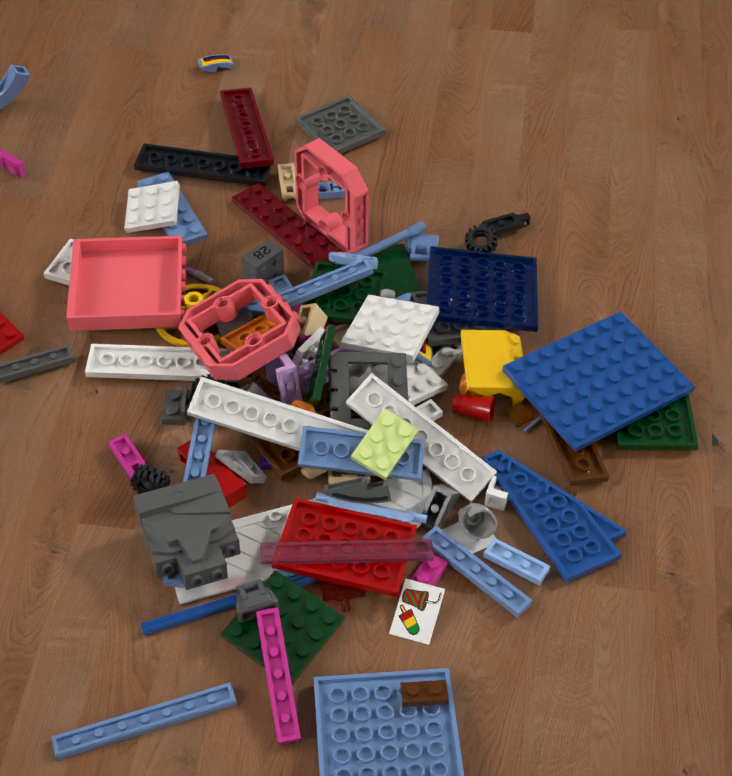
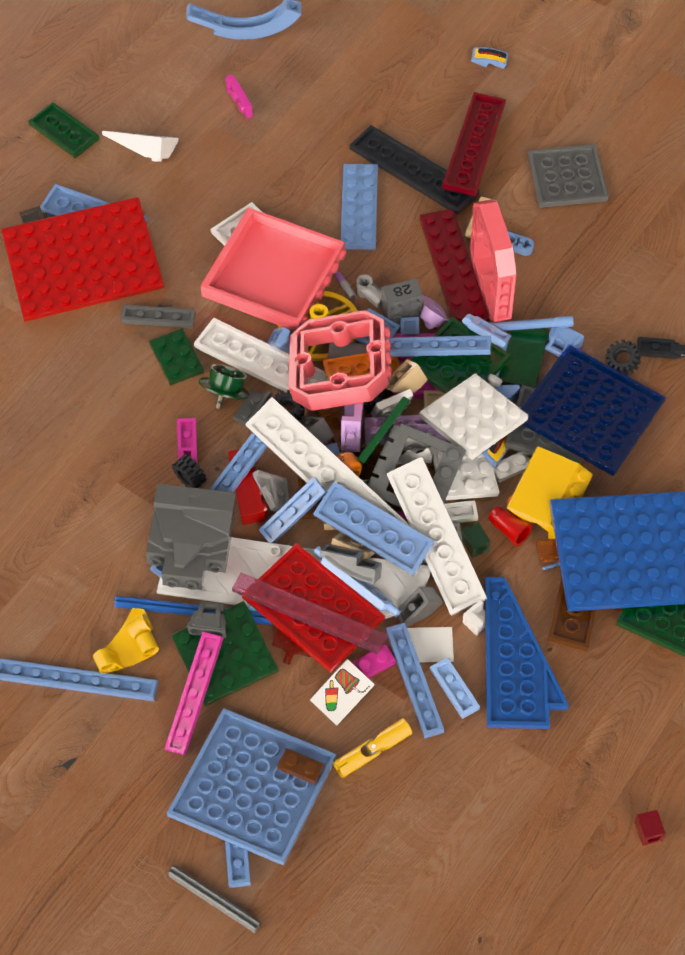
camera: 30 degrees right, 10 degrees up
white plate [124,181,180,233] -> none
yellowish green plate [351,408,419,480] -> none
light grey helmet [458,503,497,541] -> none
none -> yellow panel [93,608,159,673]
none -> dark green plate [149,328,204,386]
none -> dark green piece [199,364,249,409]
none -> plate [259,477,327,543]
none -> medium blue slope [267,327,290,354]
none -> yellow piece [333,718,412,778]
none -> light grey piece [357,274,382,309]
none -> lavender piece [420,296,449,330]
none -> clear green brick [462,523,491,558]

